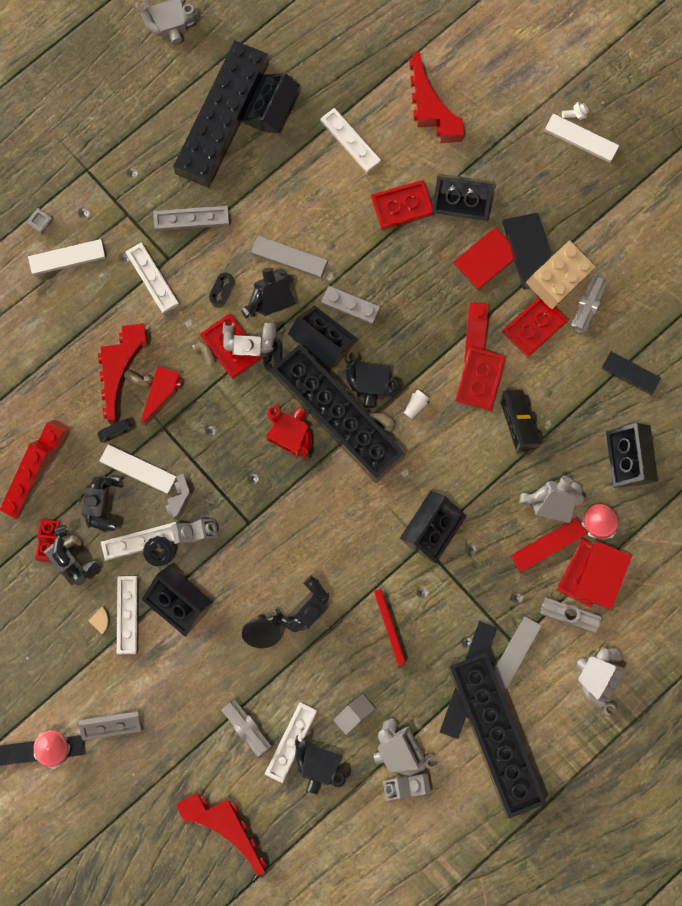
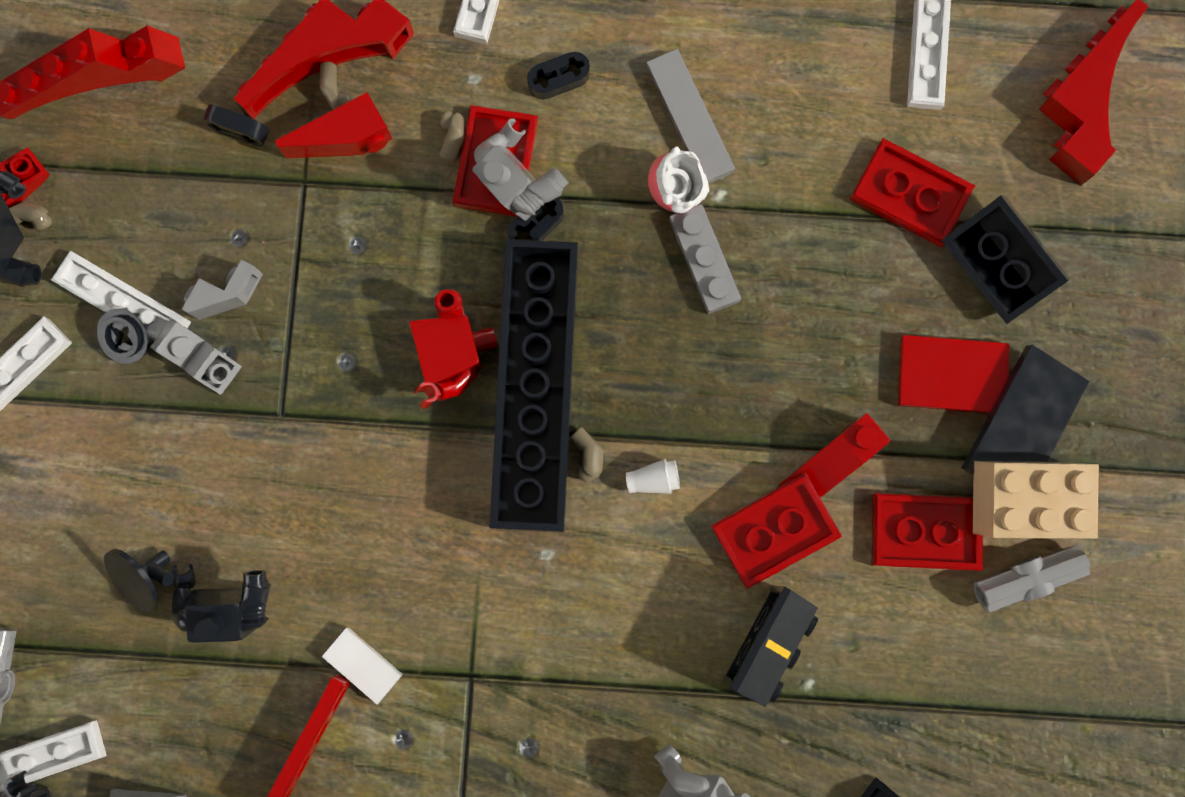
camera: 45 degrees right, 5 degrees up
black torso [82,475,125,533] -> none
white tile [99,445,177,495] -> none
black slope [142,565,213,637] -> none
black torso [241,267,296,319] -> none
black slope [288,305,358,368] -> none
black torso [344,354,399,408] -> none
black slope [399,491,467,564] -> none
black tile [601,351,661,396] -> none
none -> white tile [322,627,403,704]
none -> white hair [648,147,709,213]

